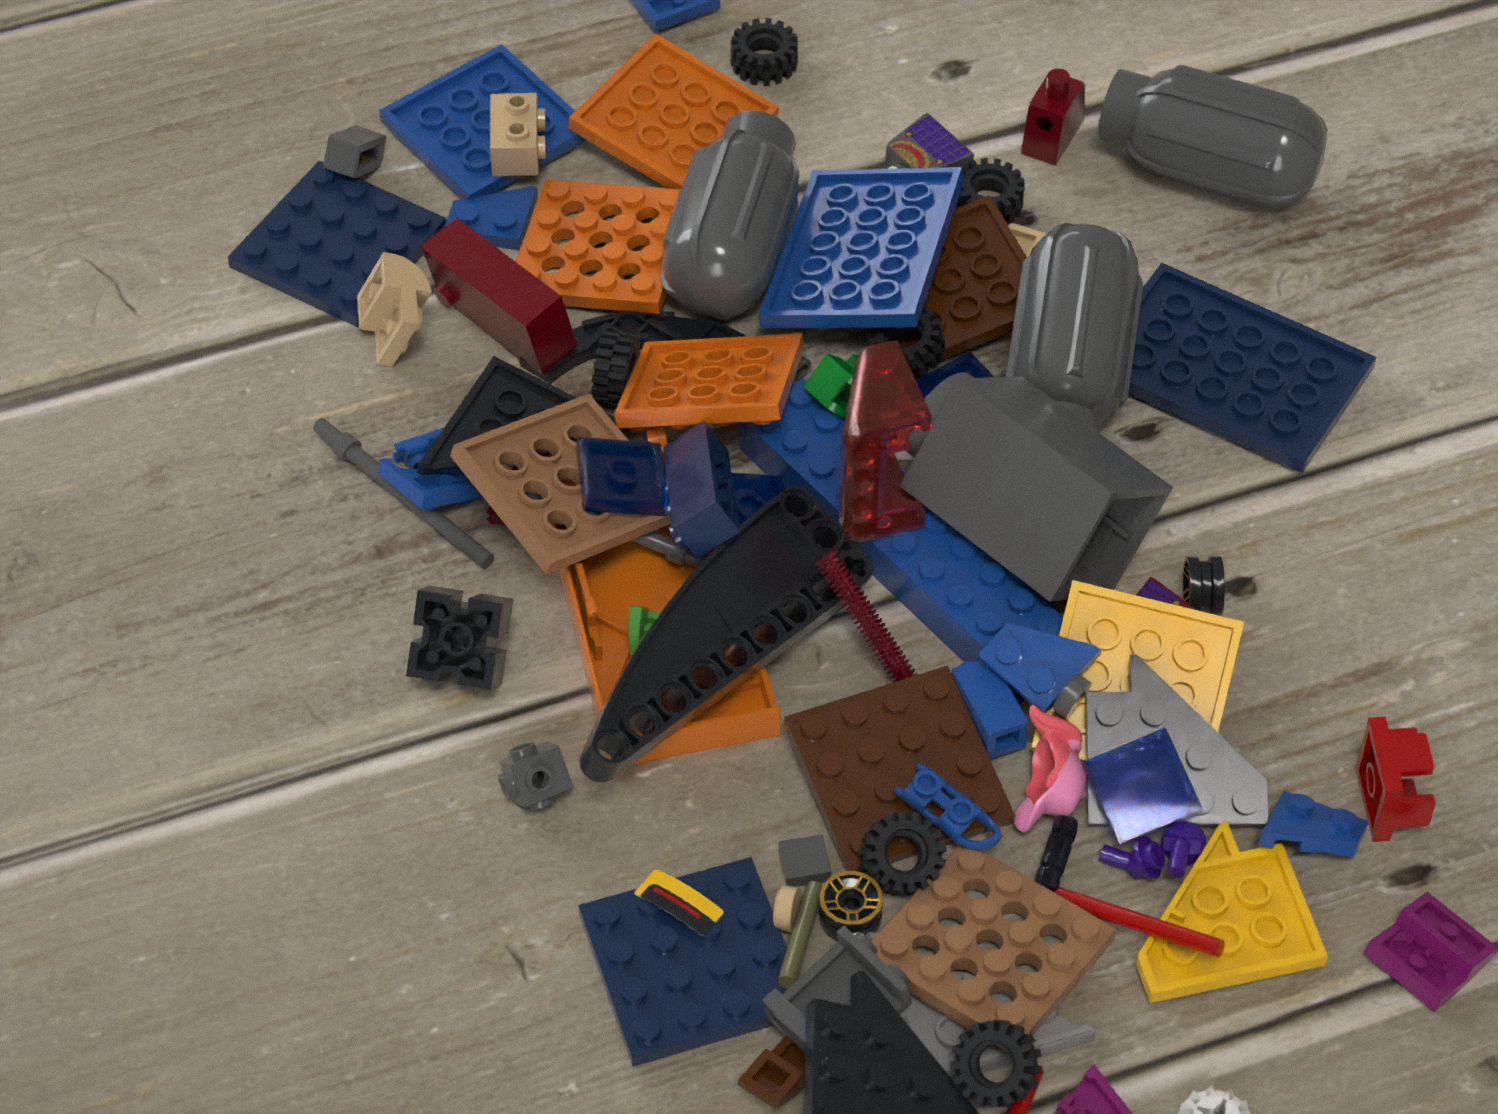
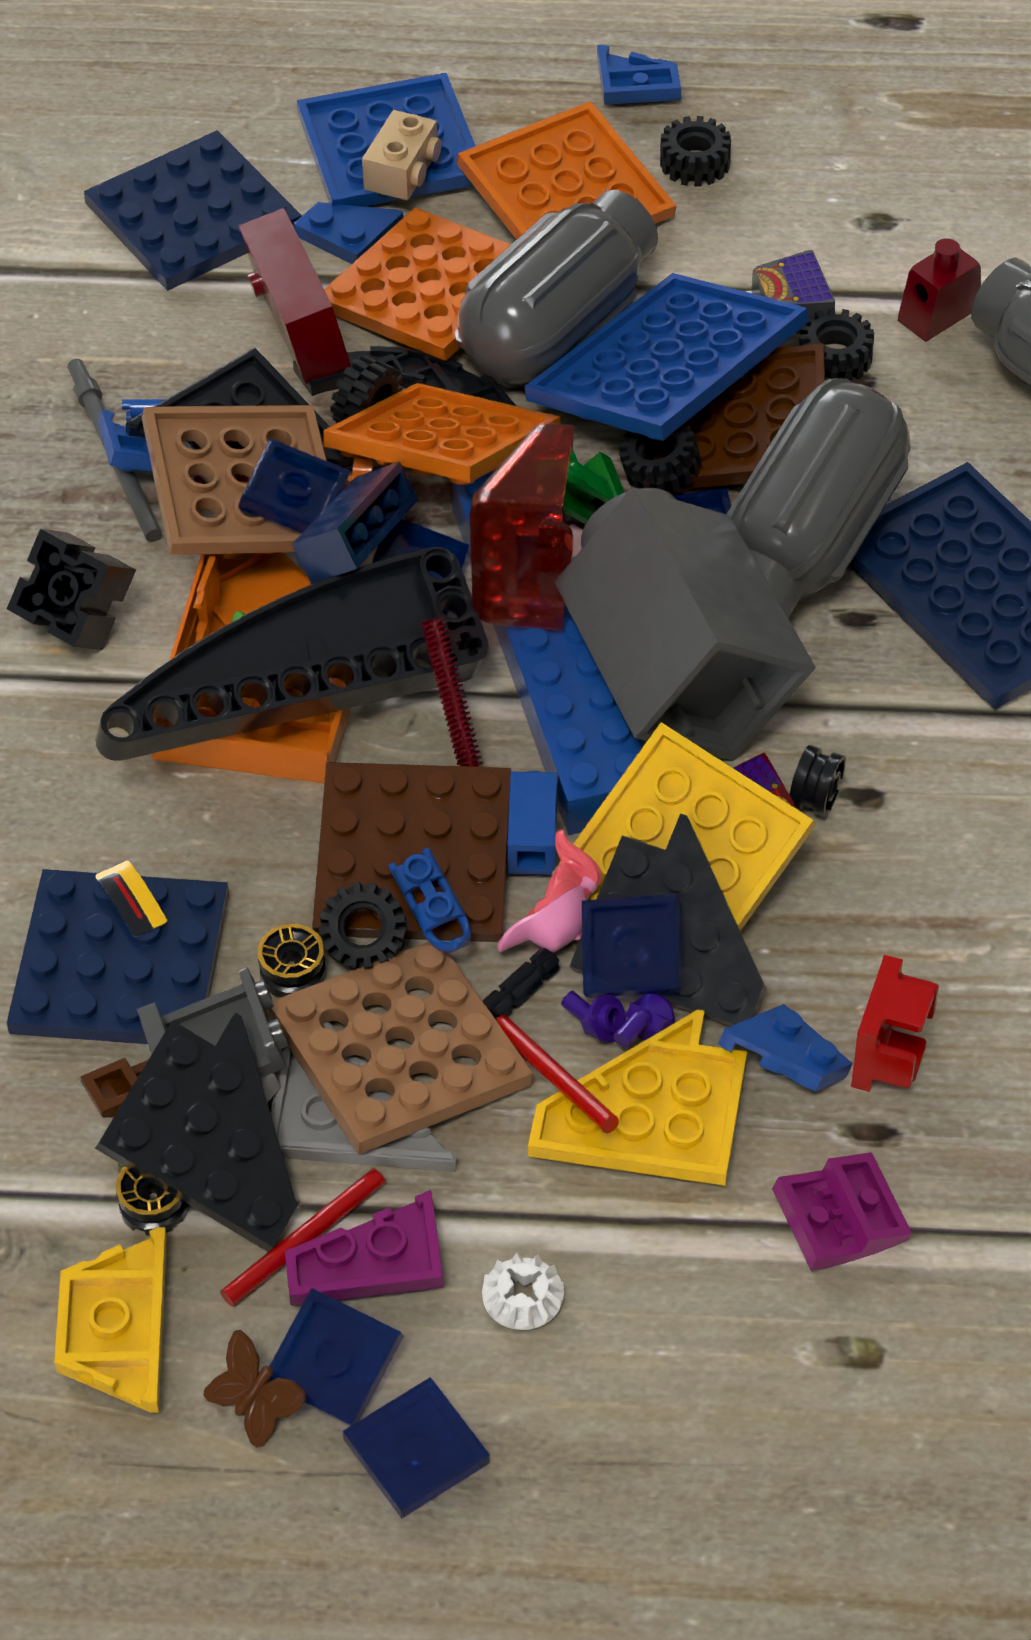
camera: 25 degrees right, 0 degrees up
dark grey piece [323,125,386,178] -> none
tan brick [357,252,432,367] -> none
dark grey brick [498,741,574,810] -> none
tan tile [773,885,802,933] -> none
dark grey tile [778,834,832,887] -> none
olive bar [778,881,823,989] -> none
black tyre [950,1020,1043,1108] -> none
blue wing [978,622,1101,713] -> none
dark grey tile [1053,674,1092,719] -> none

